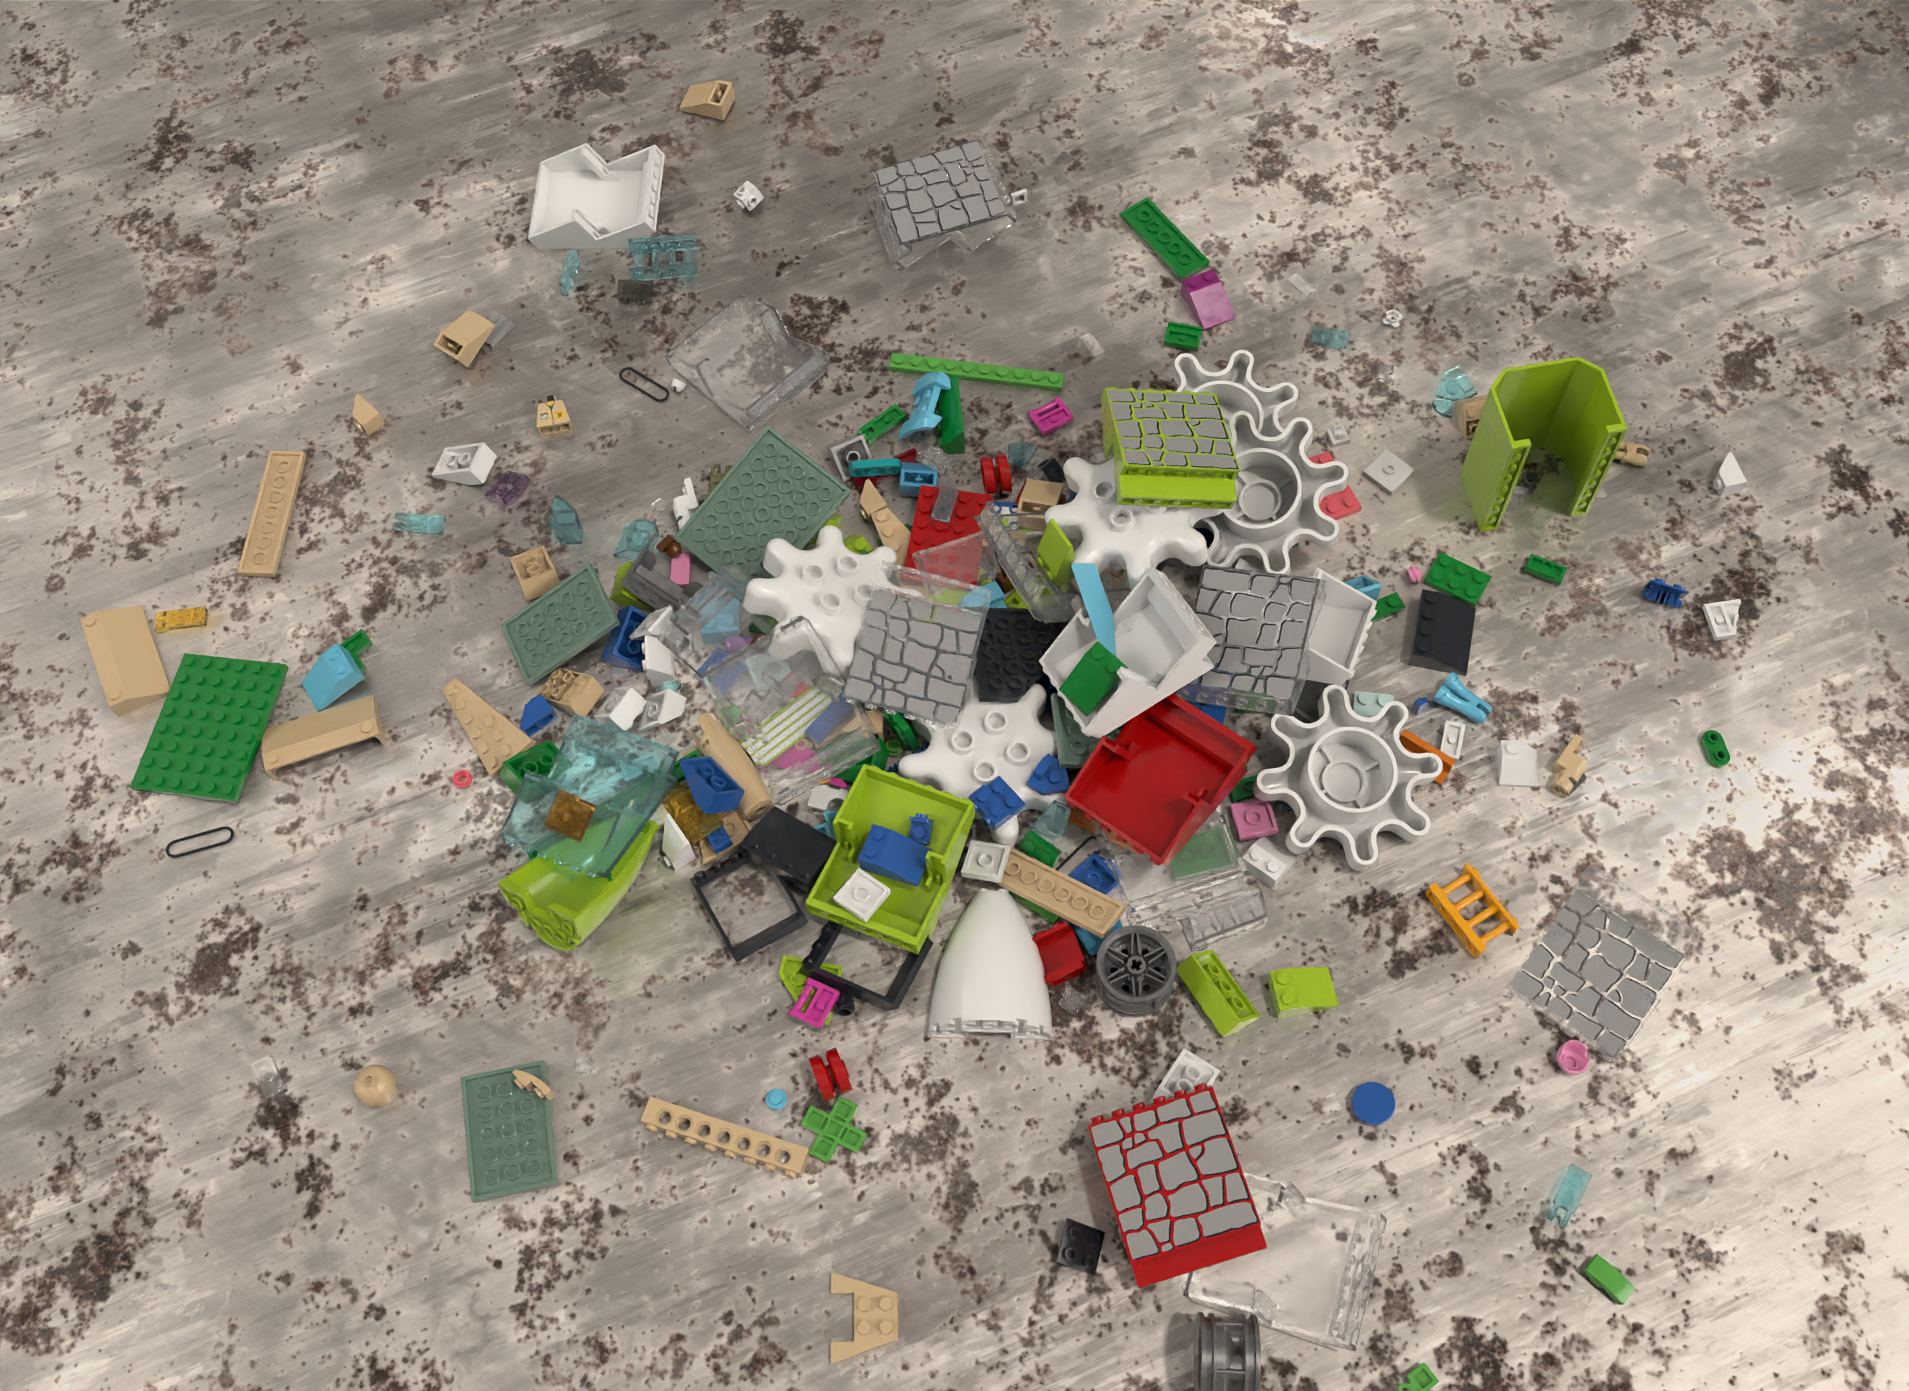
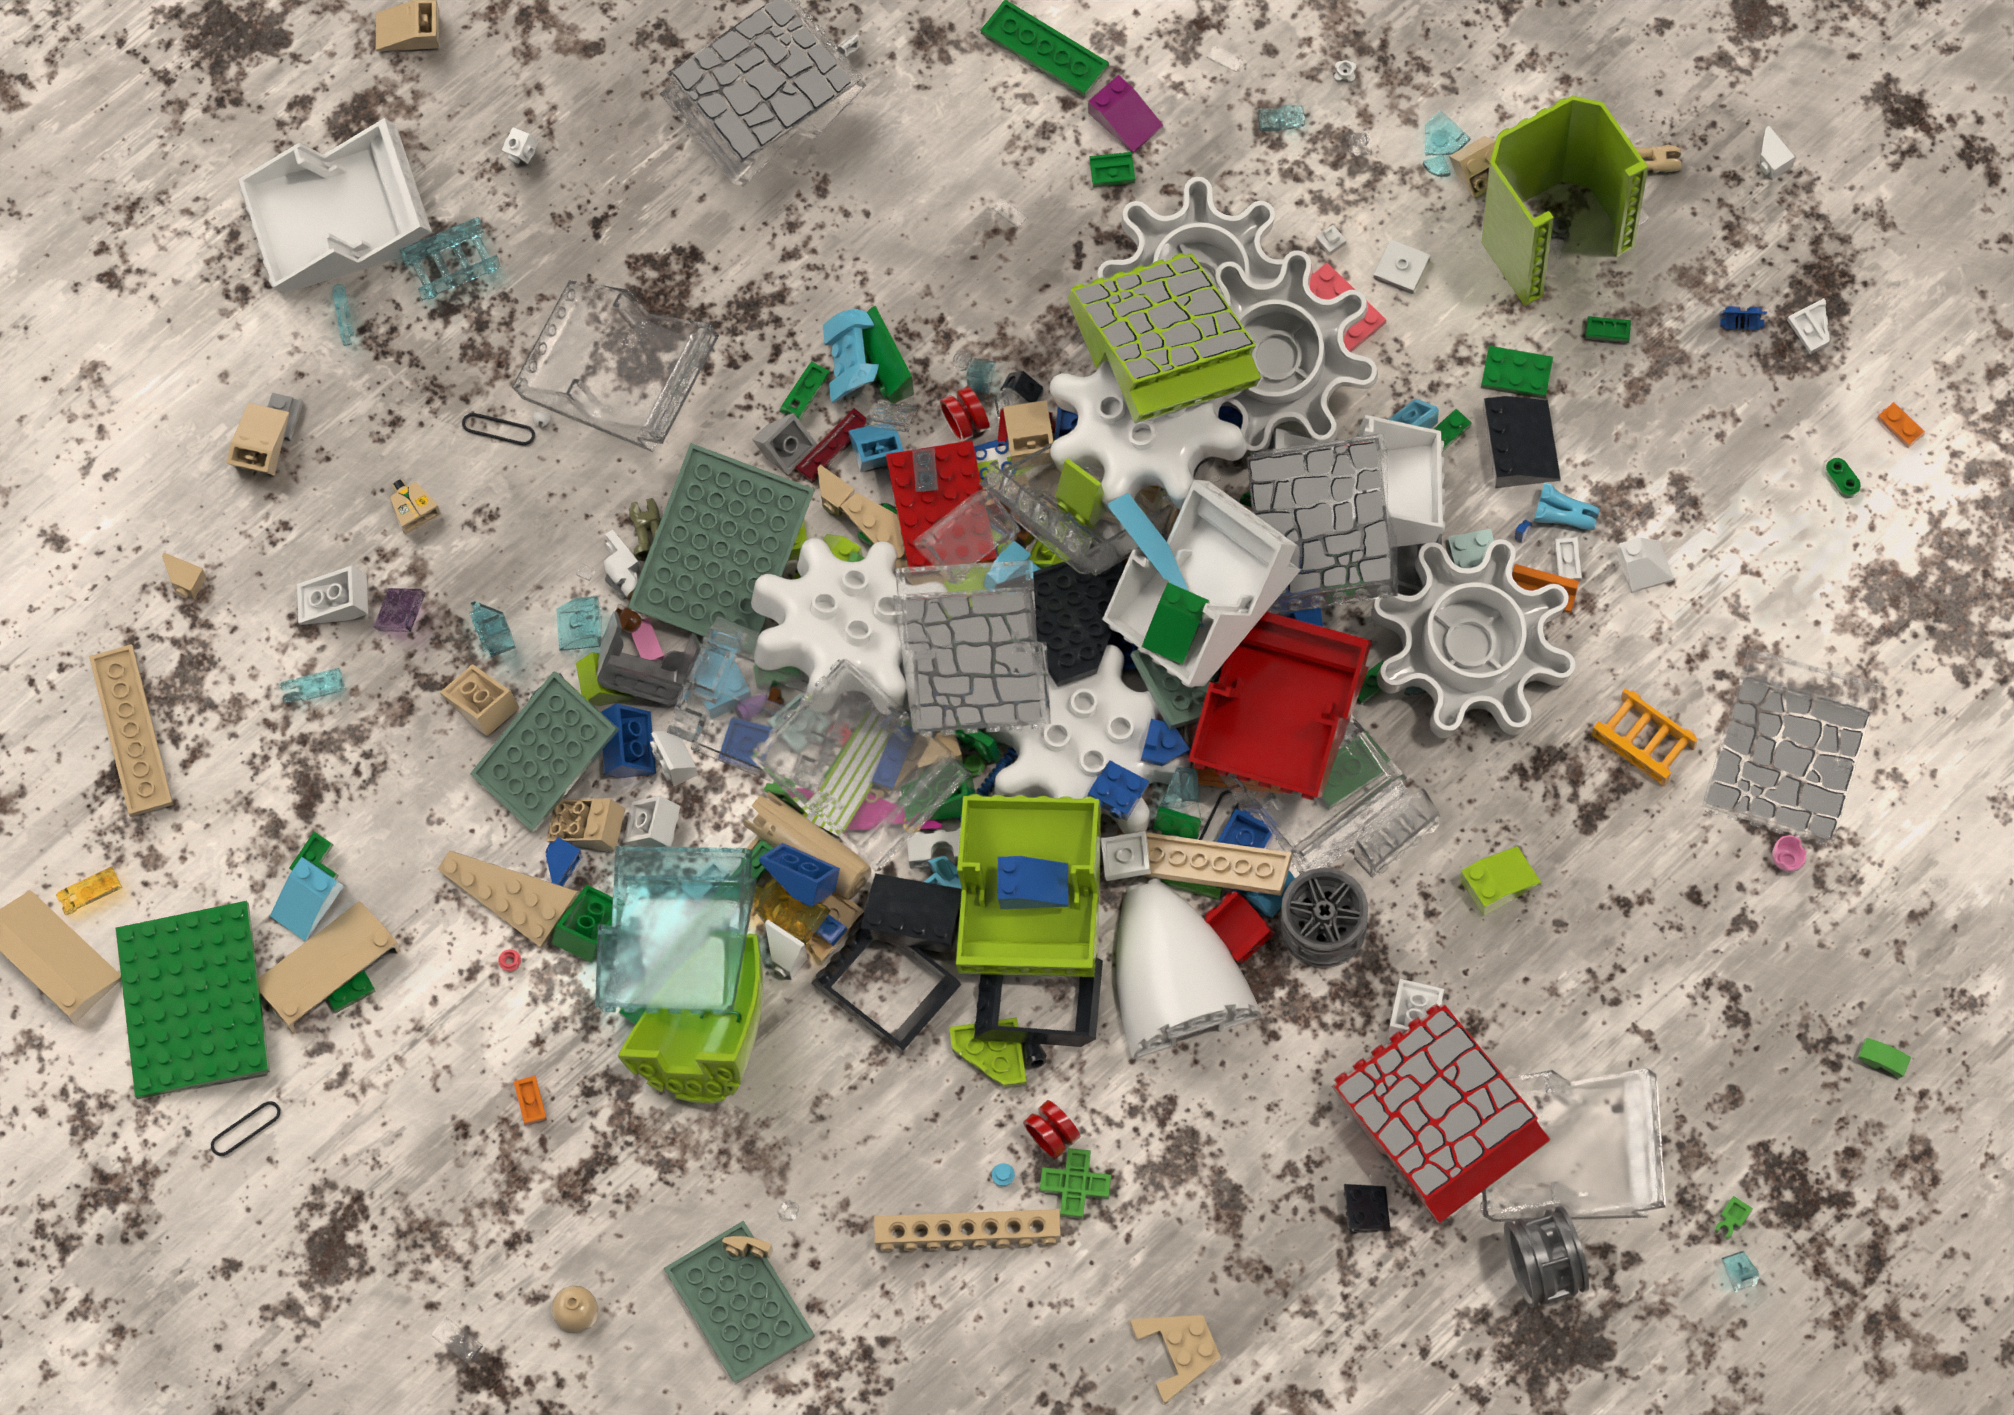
camera: 20 degrees left, 5 degrees up
clear orange slope [543,789,596,842] -> none
clear smoke bracket [614,279,653,305] -> none
white slope [629,605,675,641] -> none
white slope [638,689,686,733] -> none
clear light blue tile [655,681,681,693] -> none
dark pink plate [788,978,840,1031] -> none
white plate [833,868,891,923] -> none
teal beam [849,458,901,477] -> none
bright green plate [889,353,1064,392] -> none
blue bracket [909,813,934,844] -> none
dark pink plate [1027,397,1074,436] -> none
clear tile [1058,986,1086,1016] -> none
lime slope [1176,949,1261,1037] -> none
bright pink plate [1229,799,1279,842] -> none
white slope [1240,837,1297,890] -> none
blue tile [1351,1082,1396,1126] -> none
bright pink plate [1407,565,1423,583] -> none
clear light blue hinge [1547,1164,1592,1228] -> none
tan plate [1550,734,1587,798] -> none
none -> green plate [327,971,376,1013]
none -> orange plate [513,1075,547,1126]
none -> orange plate [1877,402,1925,448]

